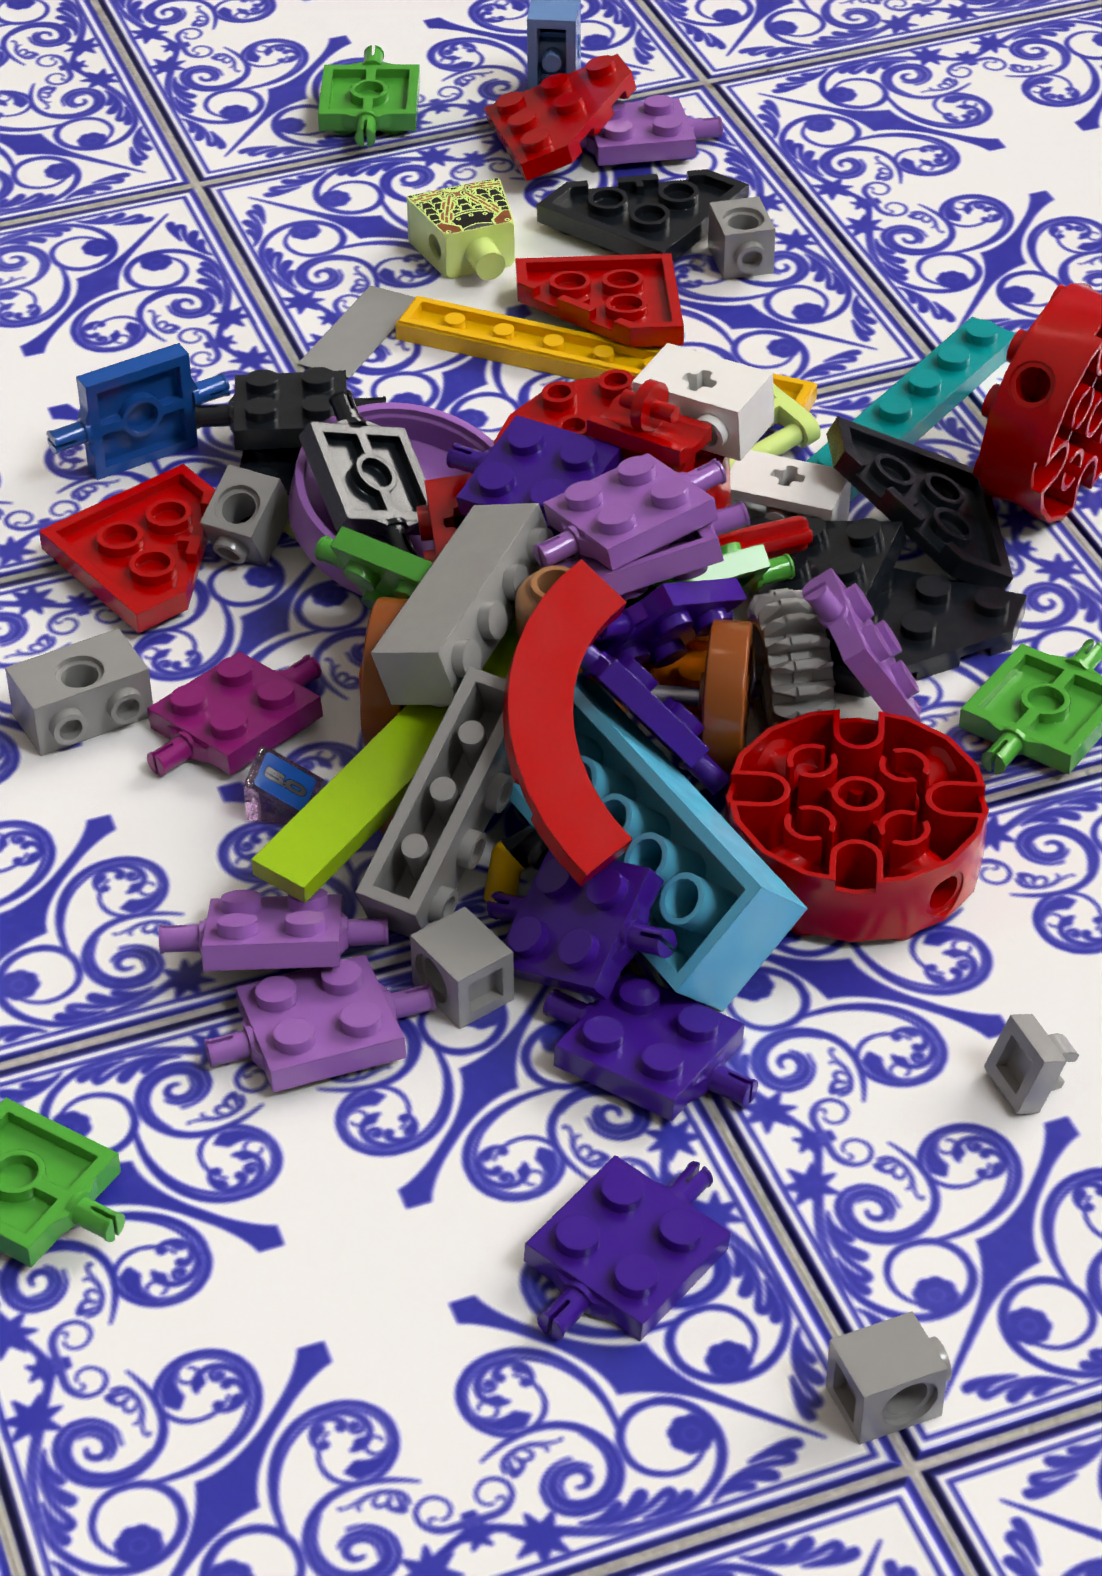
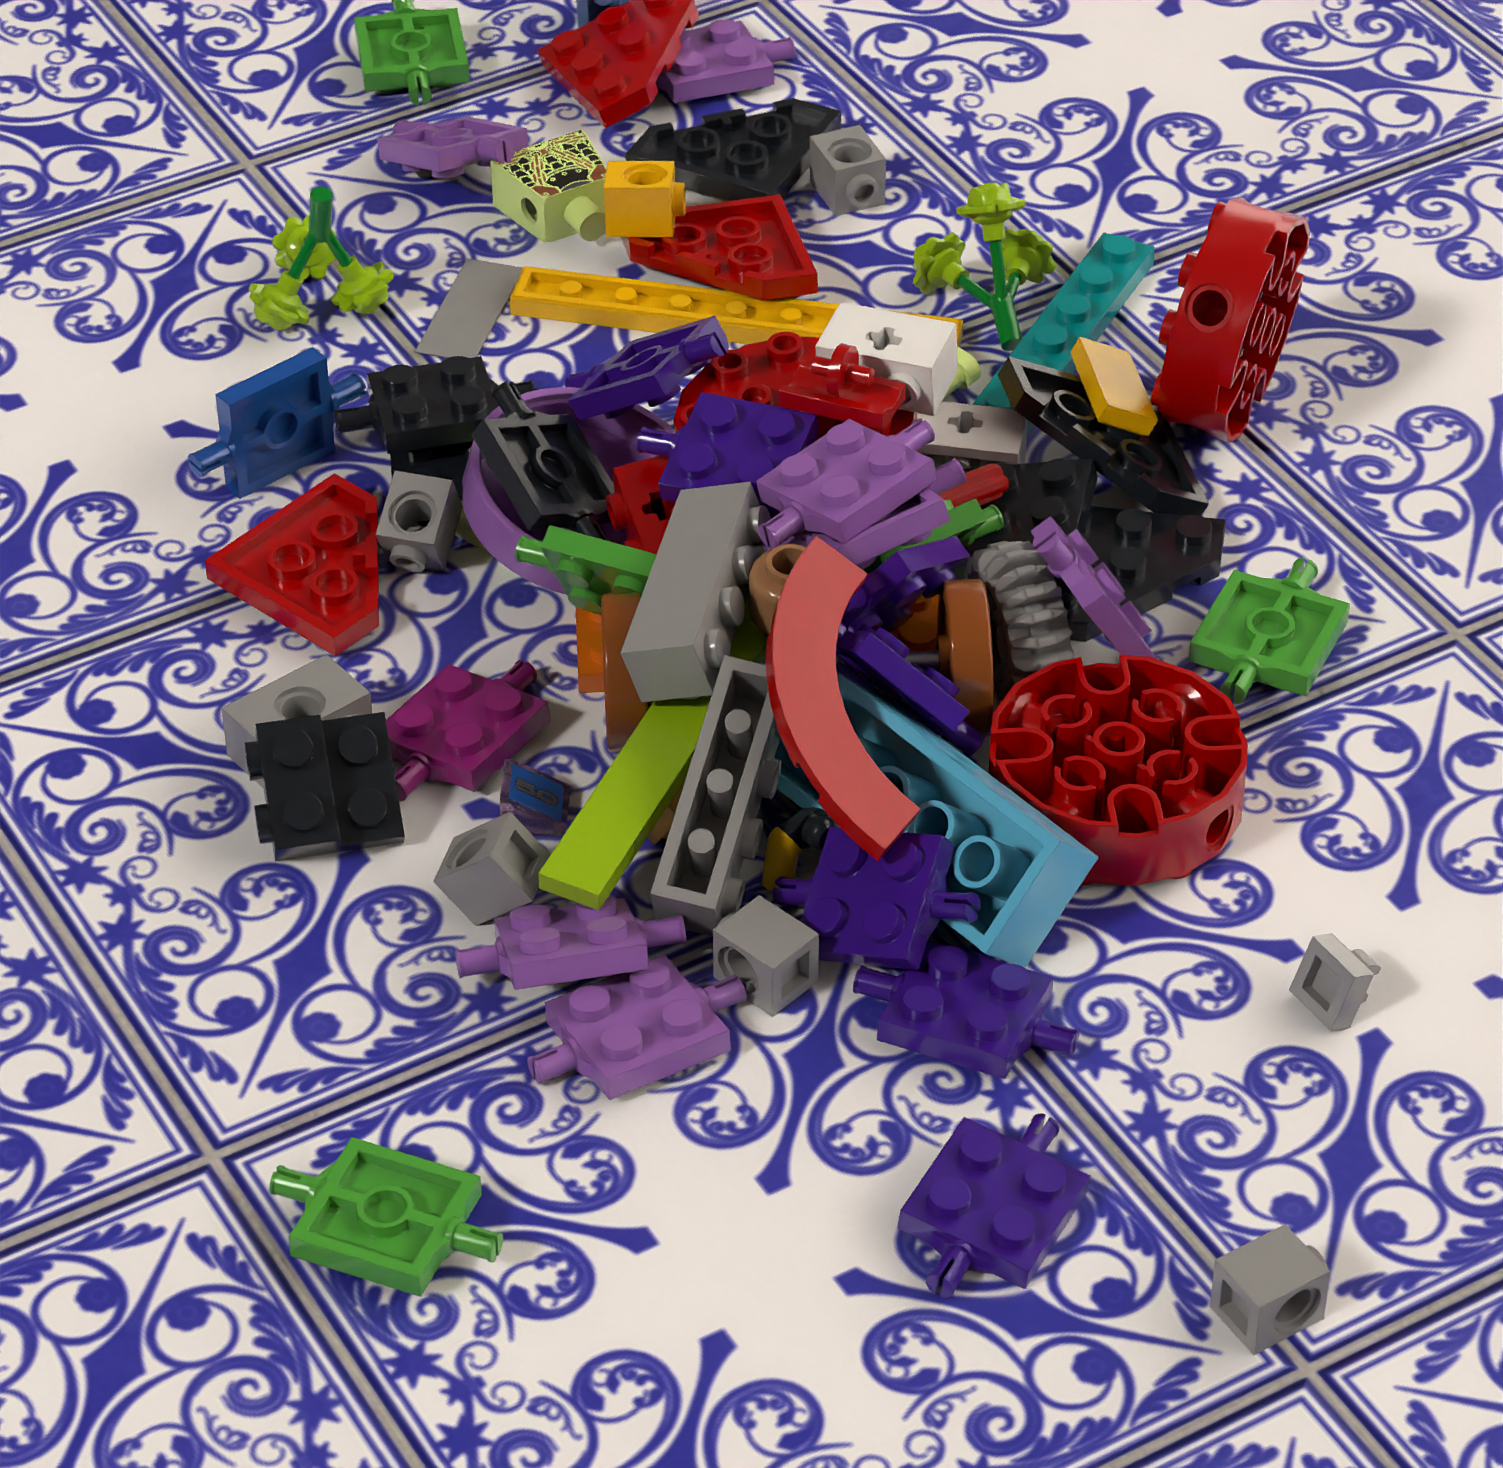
camera: 10 degrees left, 0 degrees up
none -> black plate [244,712,405,861]
none -> lime plant [248,186,394,331]
none -> medium lavender plate [377,116,529,178]
none -> light grey brick [433,812,551,926]
none -> dark purple plate [565,316,729,421]
none -> yellow brick [603,161,686,237]
none -> lime plant [912,183,1056,351]
none -> yellow tile [1070,337,1158,436]

